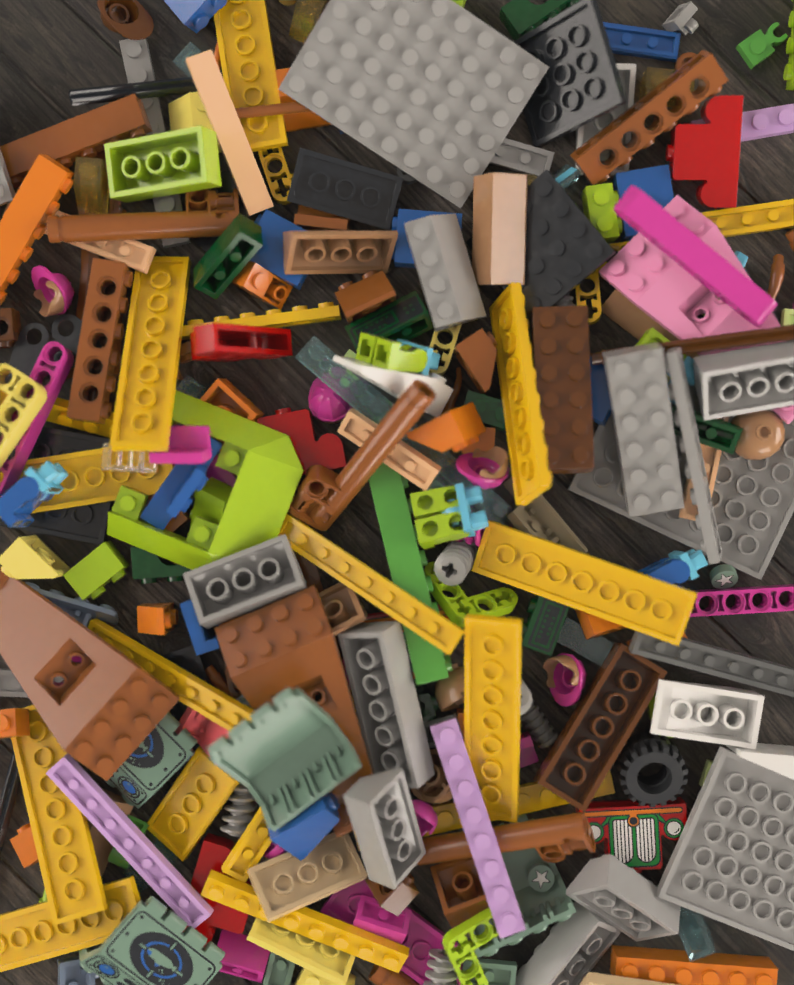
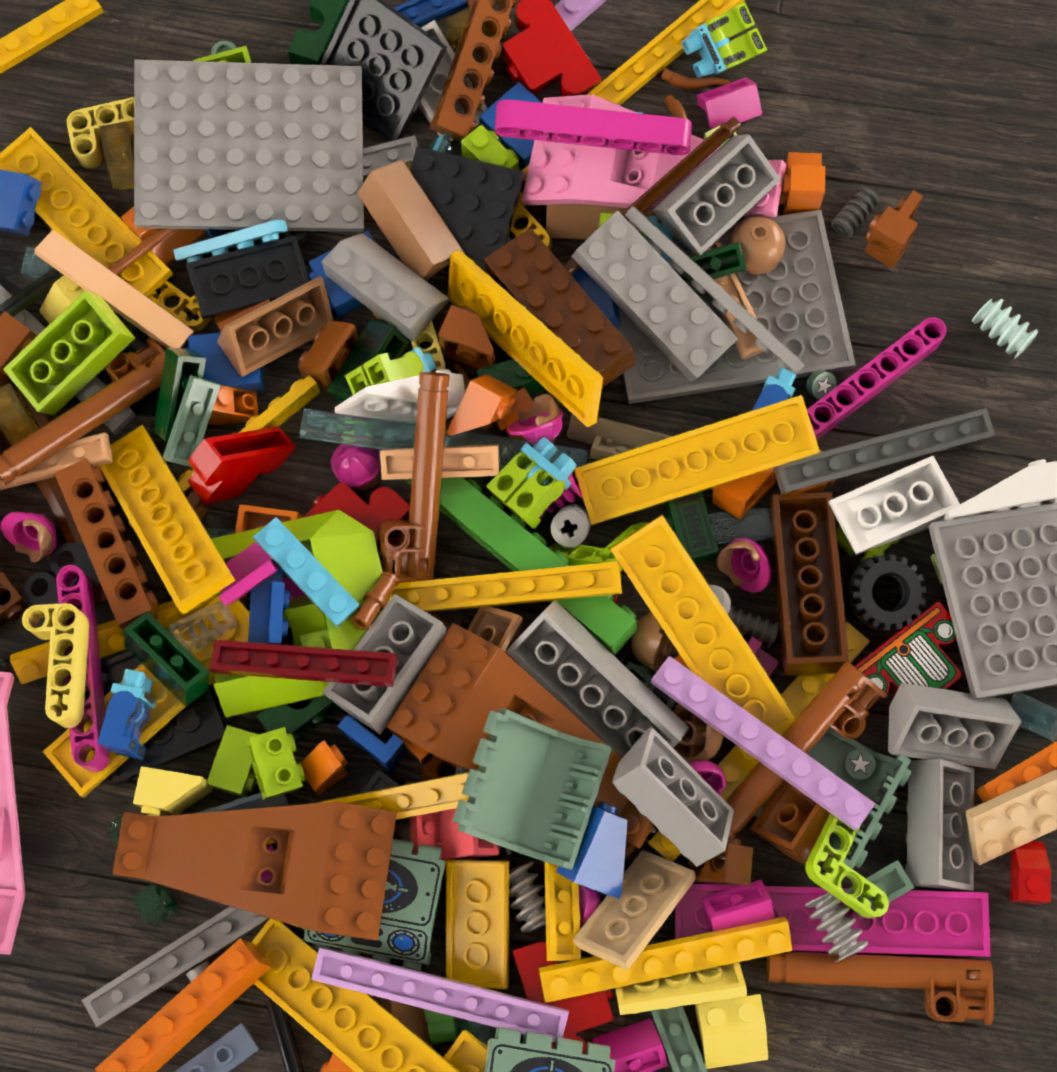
camera: 30 degrees left, 15 degrees down
none -> dark green brick [124,611,210,707]
none -> sand green plate [163,375,221,467]
none -> medium azure plate [173,220,288,263]
none -> dark red plate [209,640,398,687]
none -> lime brick [245,727,305,801]
none -> medium azure plate [253,517,360,627]
none -> dark orange pin [352,572,398,630]

